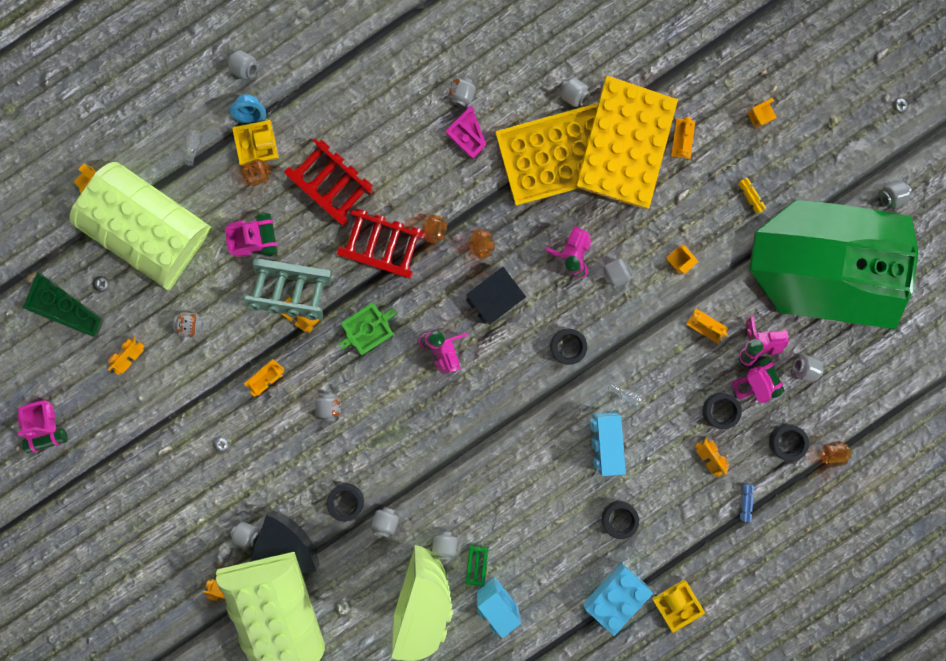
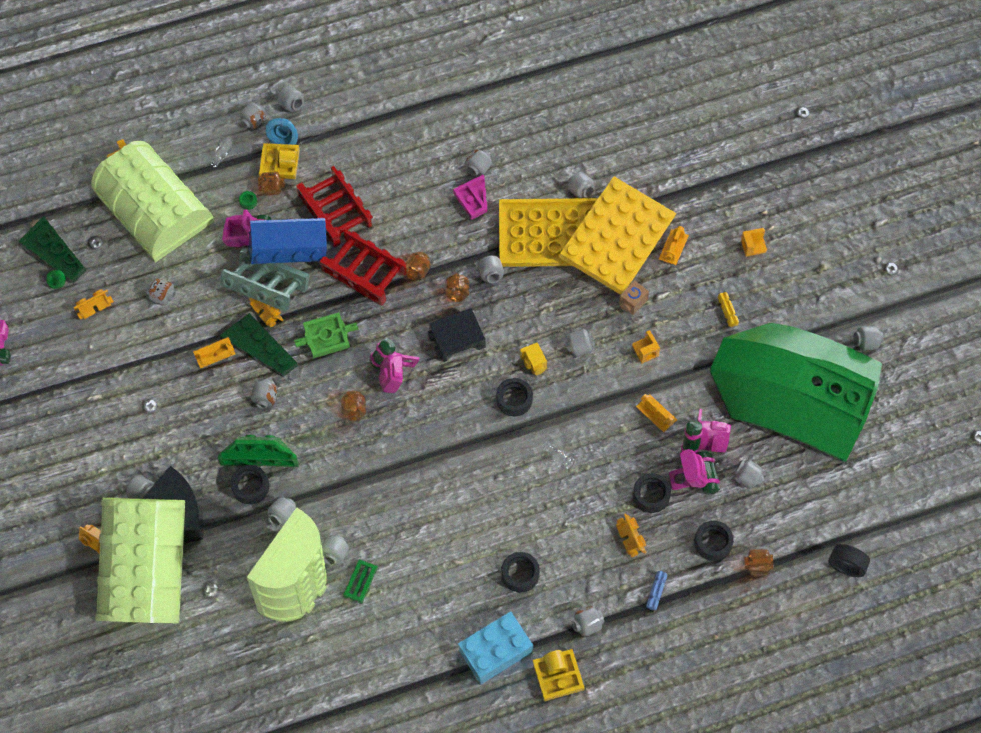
camera: 20 degrees right, 25 degrees down
medium azure brick [476,577,521,638] -> none
dark pink piece [545,226,592,279] -> none
medium azure brick [590,412,626,476] -> none
none -> green tile [46,270,66,289]
none -> green wedge [218,435,299,467]
none -> dark green wing [220,313,298,377]
none -> green tile [239,191,258,210]
none -> light grey head [240,103,266,129]
none -> blue slope [248,218,327,264]
none -> clear orange head [341,391,366,421]
none -> light grey head [478,256,504,283]
none -> yellow brick [520,342,547,375]
none -> light grey head [572,606,604,636]
none -> medium nougat brick [619,280,649,315]
none -> black tyre [828,544,871,577]

